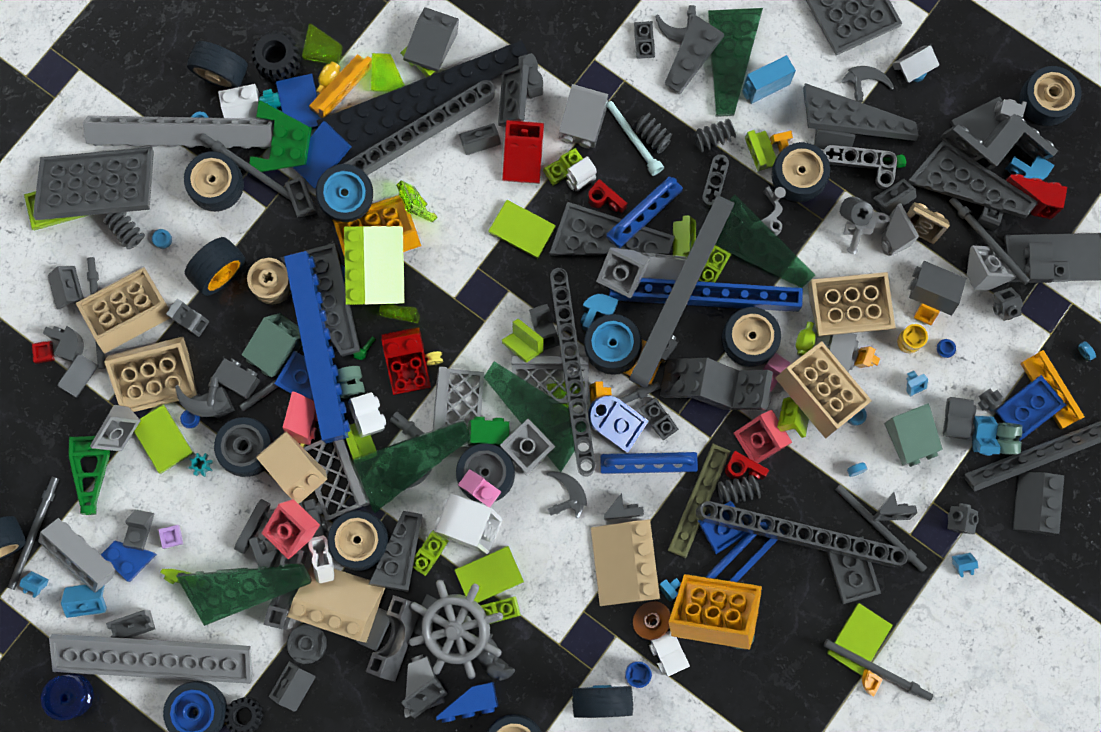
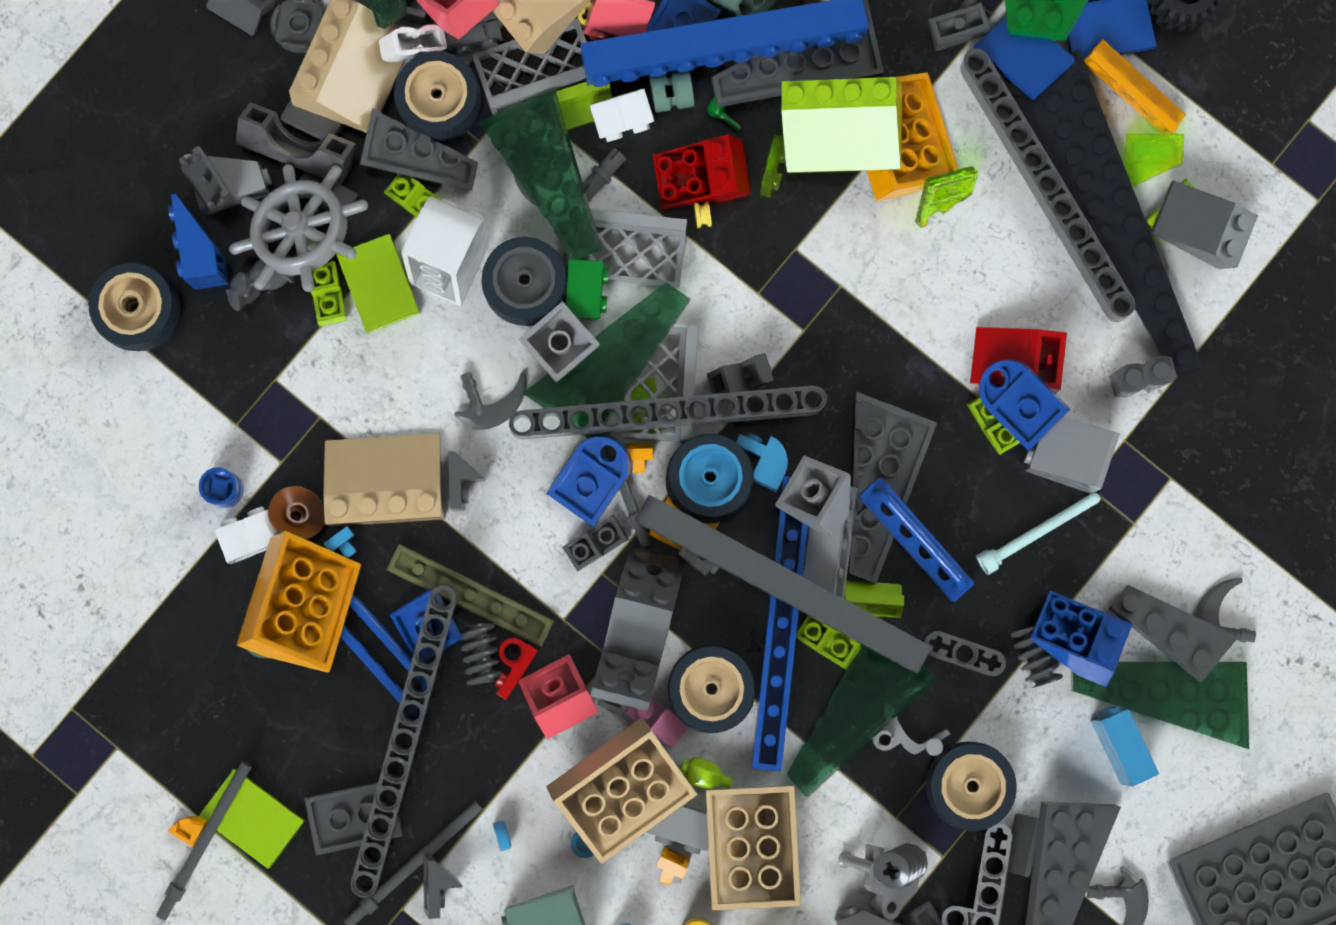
camera: 90 degrees right, 5 degrees up
clear neon green wing [302,24,343,65] -> none
yellow plant [316,61,341,93] -> none
wheel [316,164,373,222] -> none
bright pink slope [458,469,501,507] -> none
dark grey slope [459,123,501,155] -> none
lime tile [488,200,556,259] -> none
dark grey tile [498,64,529,127] -> none
lime panel [502,319,544,362] -> none
white brick [566,156,597,191] -> none
black wheel [572,685,633,718] -> none
red plate [588,179,627,214] -> none
blue piece [600,452,698,474] -> none
dark grey piece [631,113,672,154] -> none
dark grey slope [634,21,655,59] -> none
lime panel [745,130,776,172] -> none
light orange tile [770,131,793,152] -> none
lime panel [777,397,809,438] -> none
none -> blue tile [979,359,1071,451]
none -> blue slope [1030,590,1133,687]

